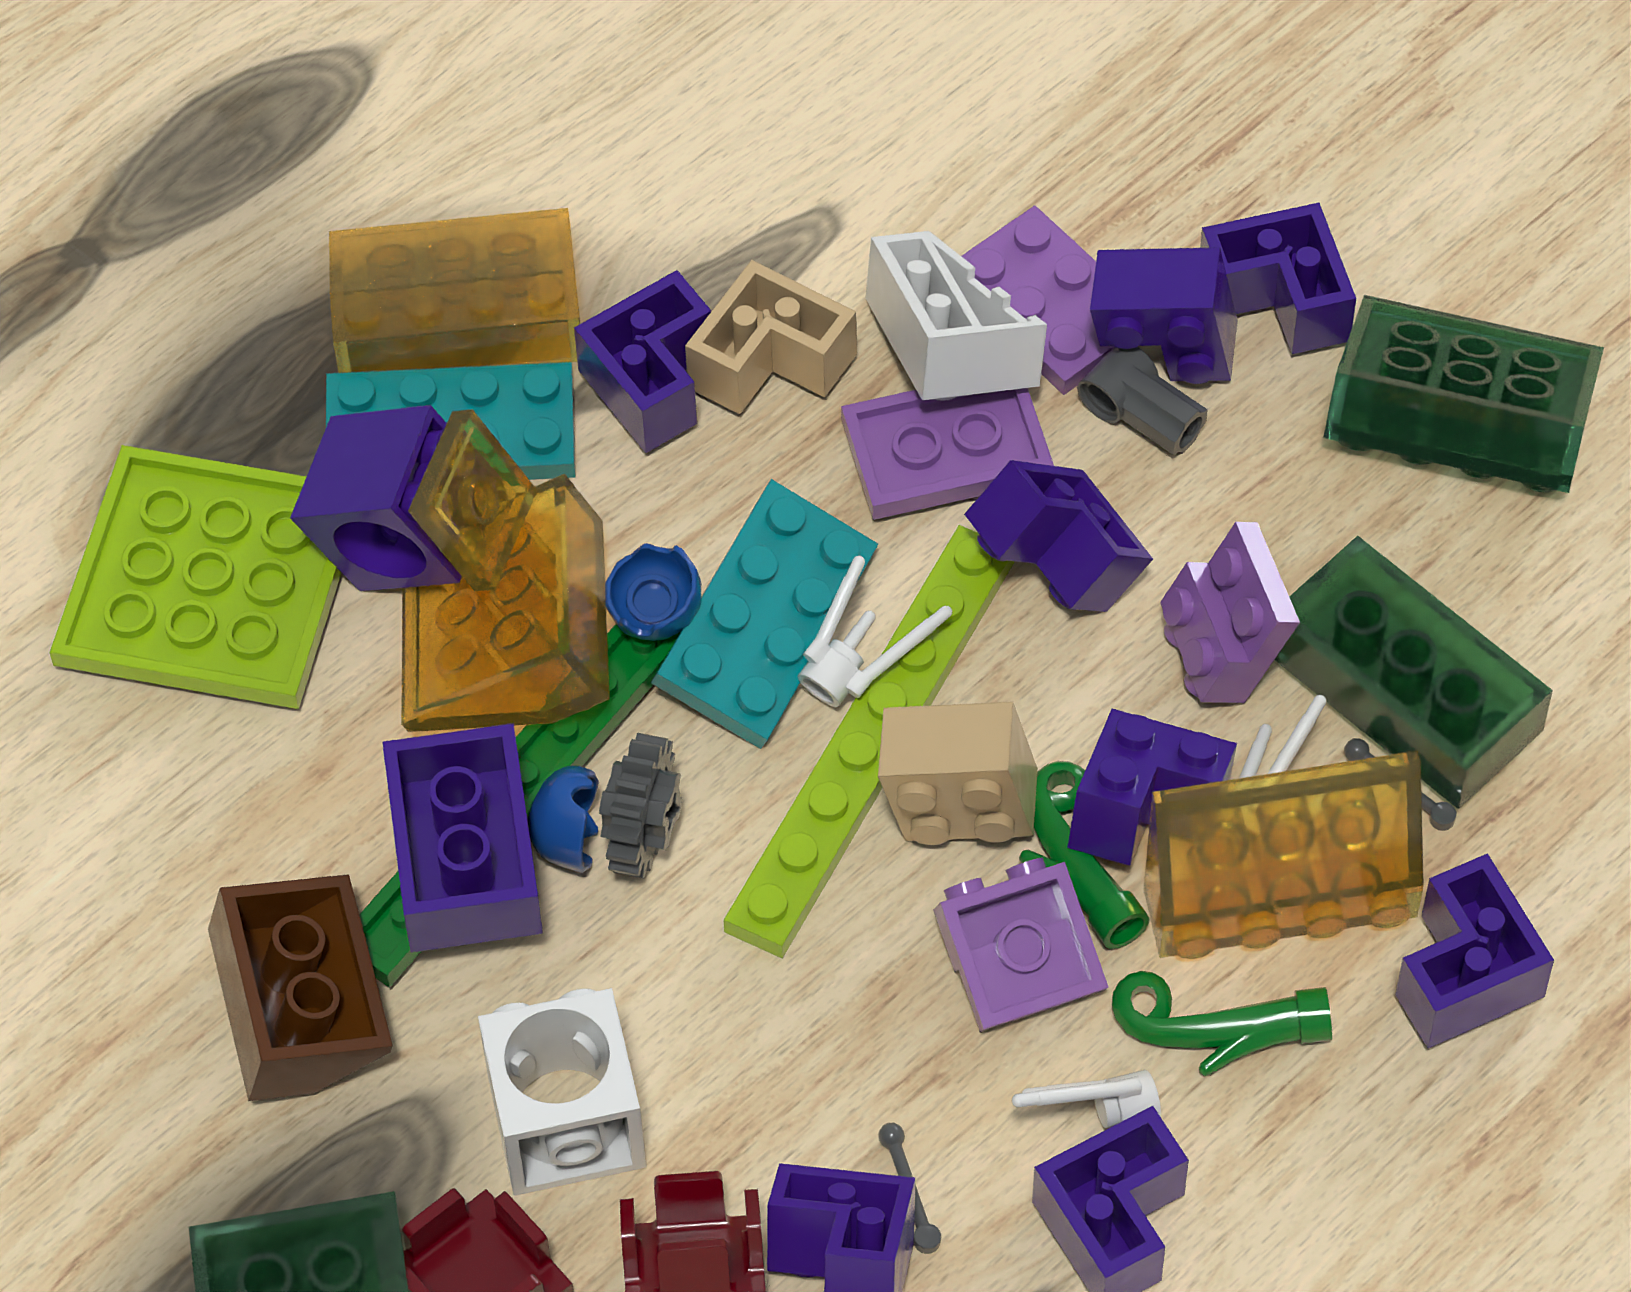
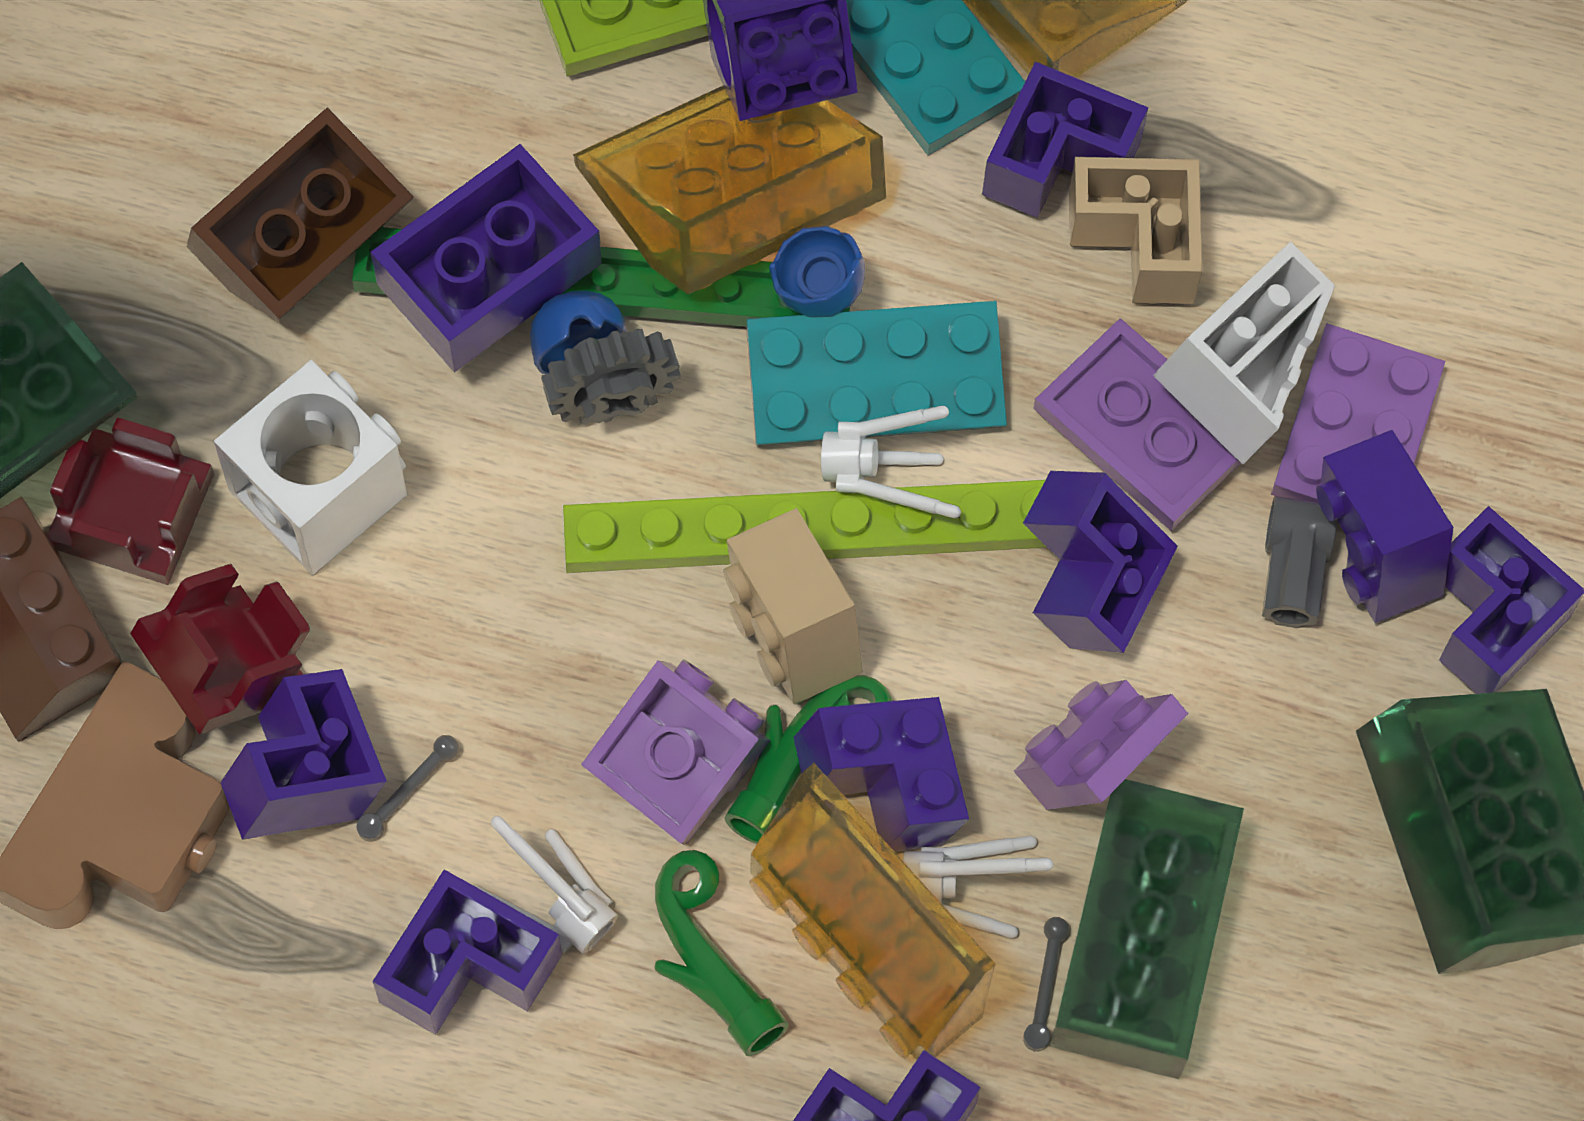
camera: 55 degrees right, 10 degrees up
clear yellow plate [408,409,537,591] -> none

